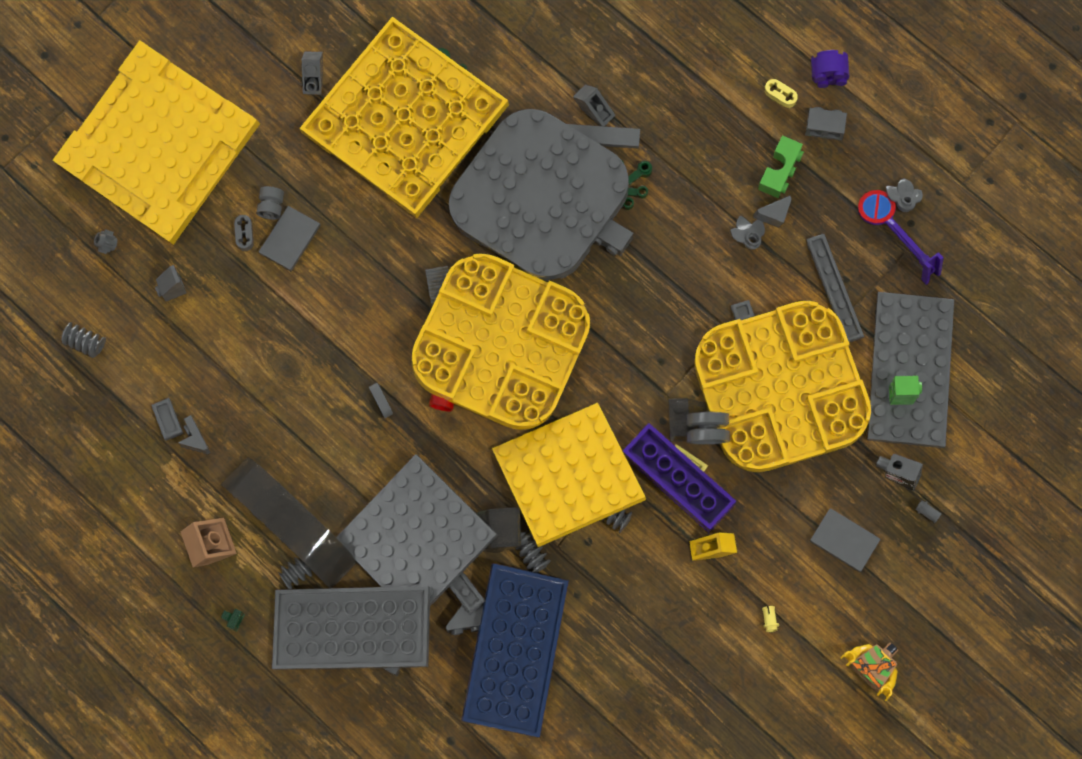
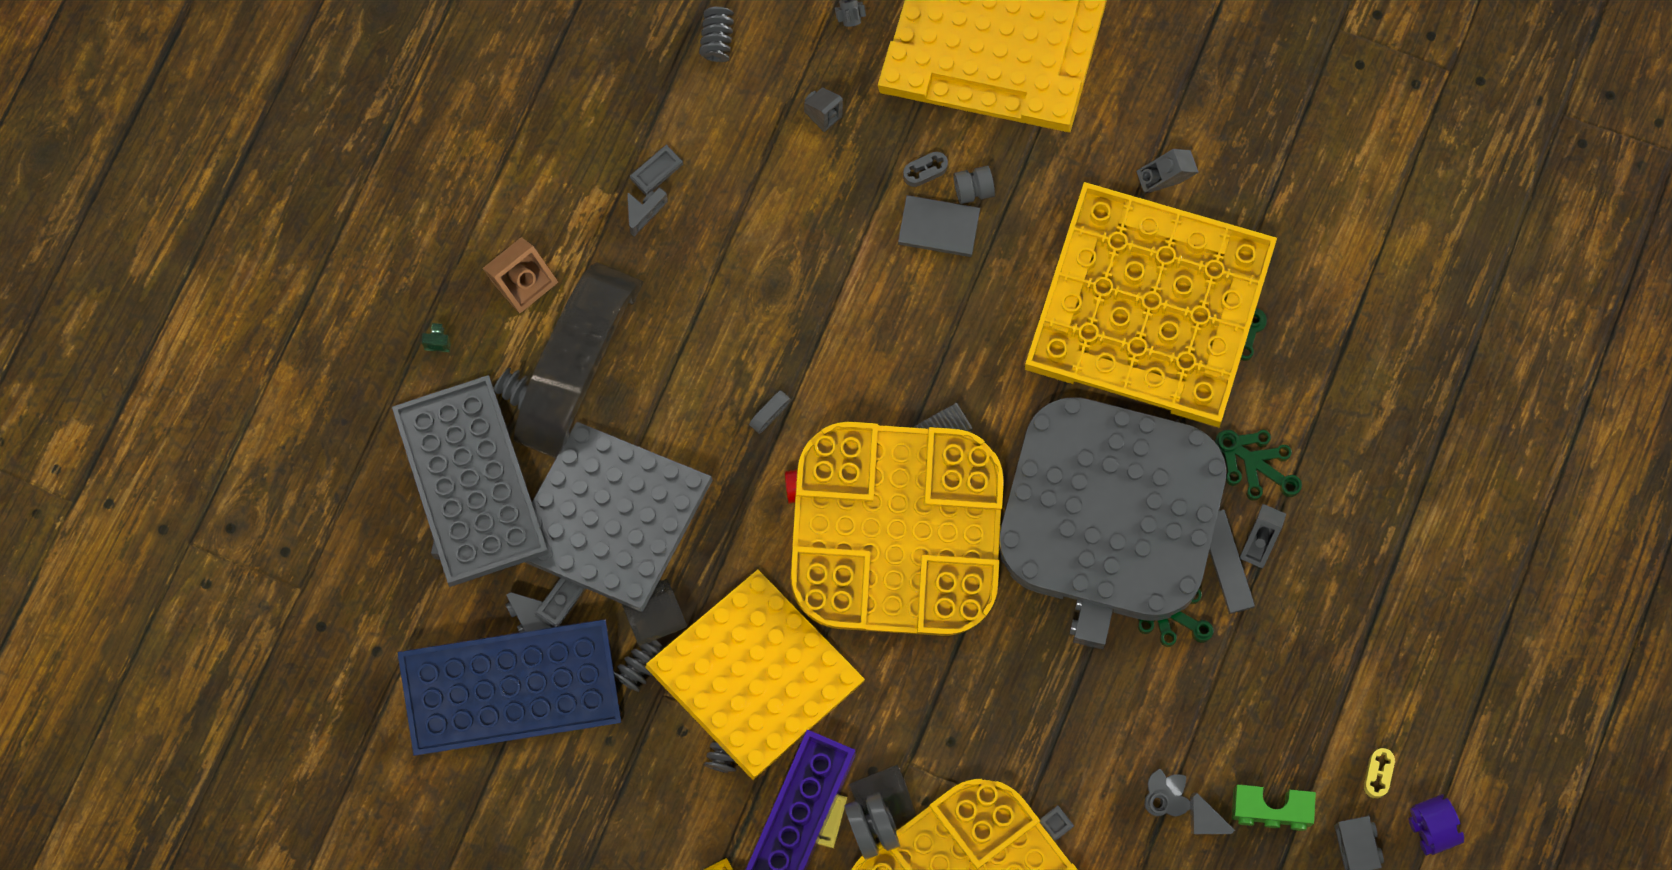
camera: 65 degrees right, 0 degrees up
none -> dark green plant [1215,430,1302,501]

